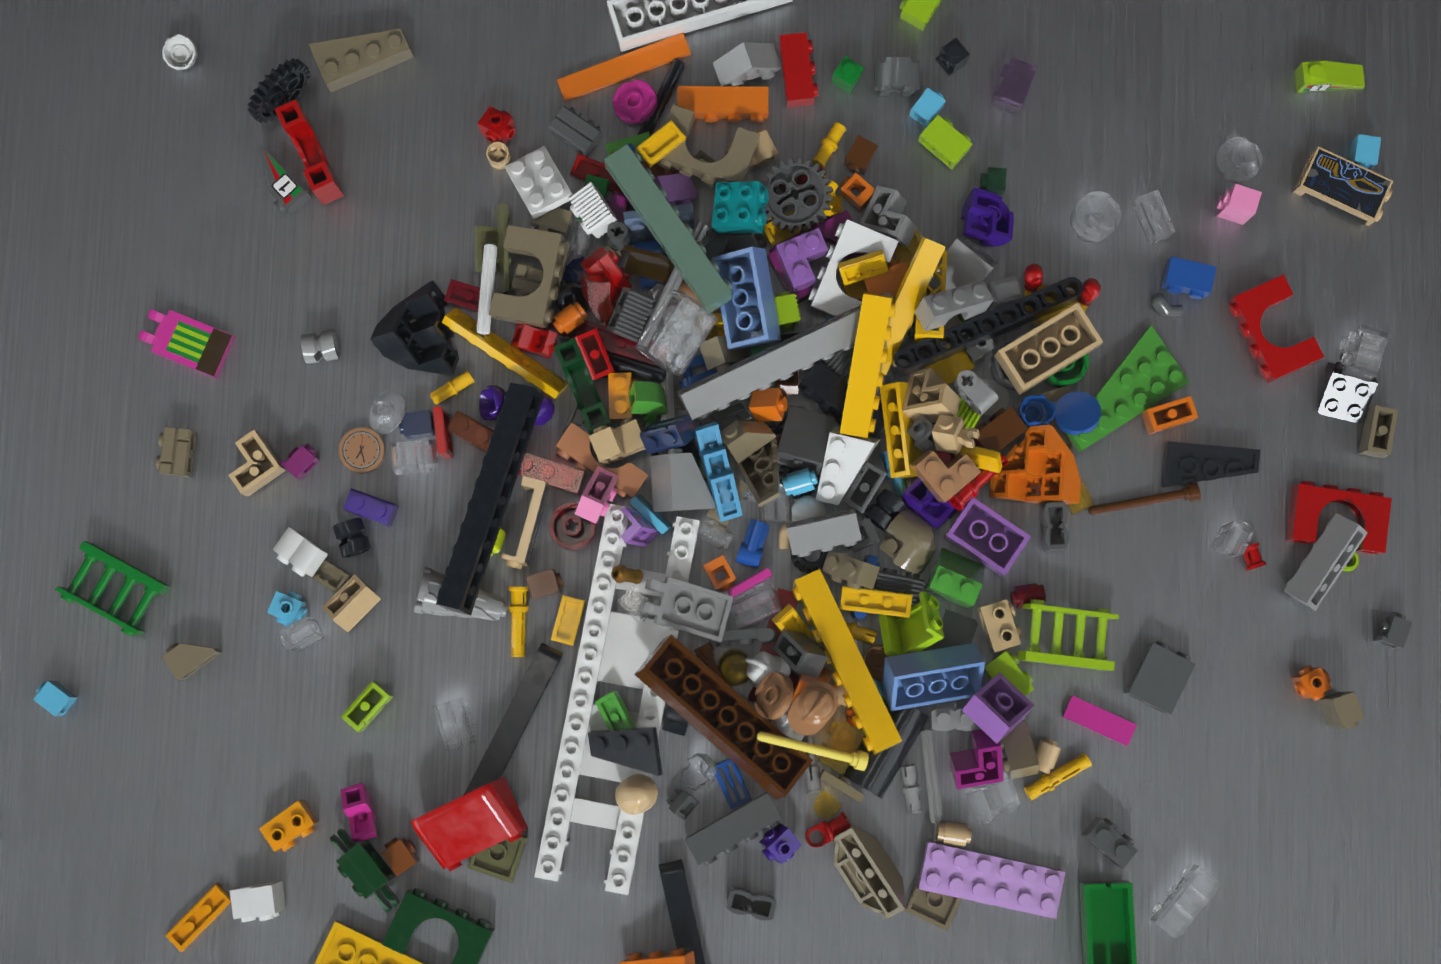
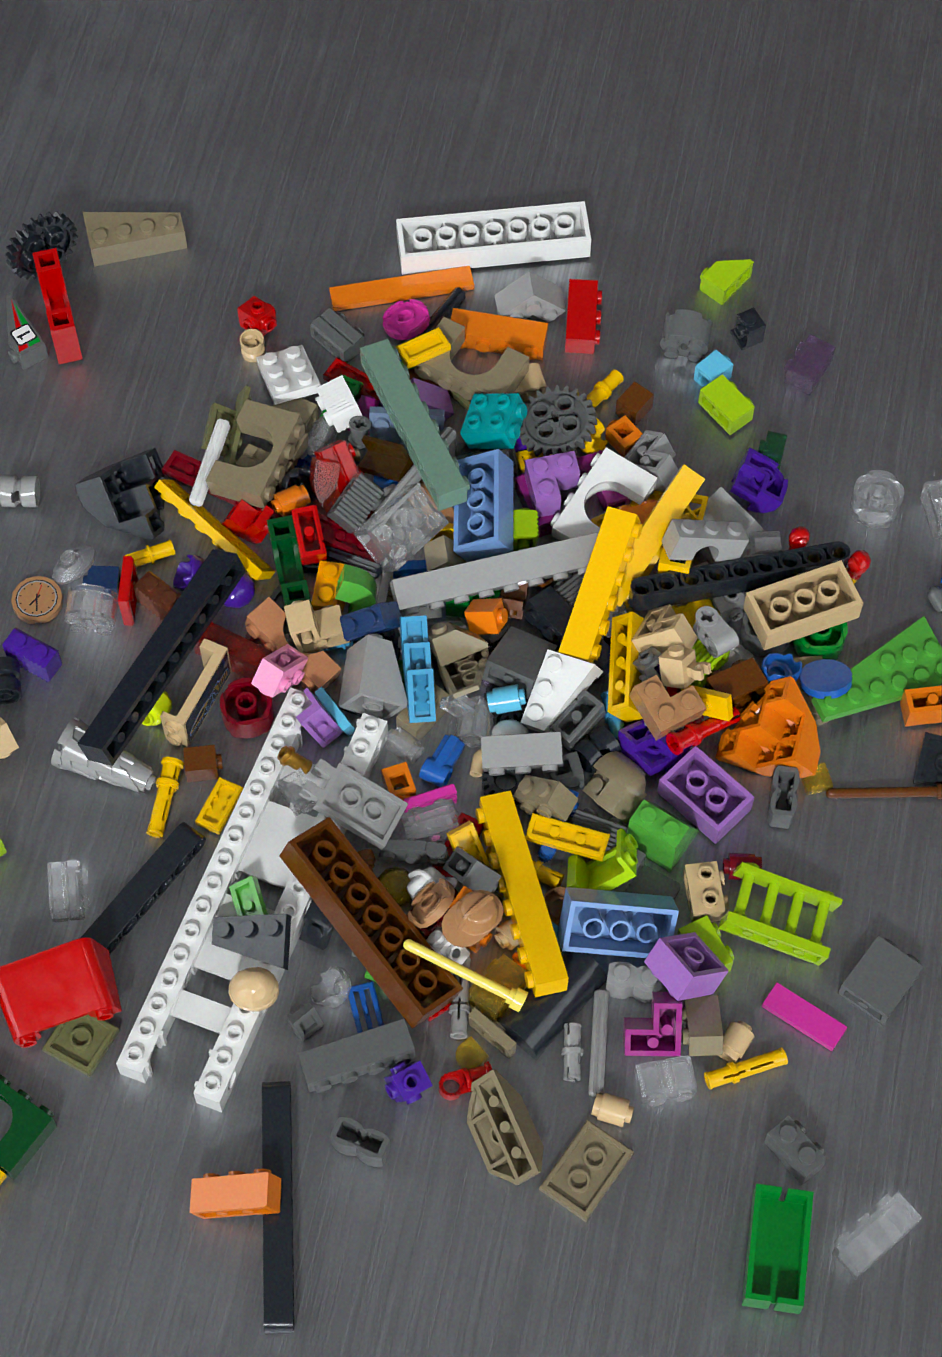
camera: 10 degrees right, 20 degrees down
green brick [831,56,864,94] -> none
yellow plate [838,249,889,285] -> none
lavender plate [917,841,1066,919] -> none

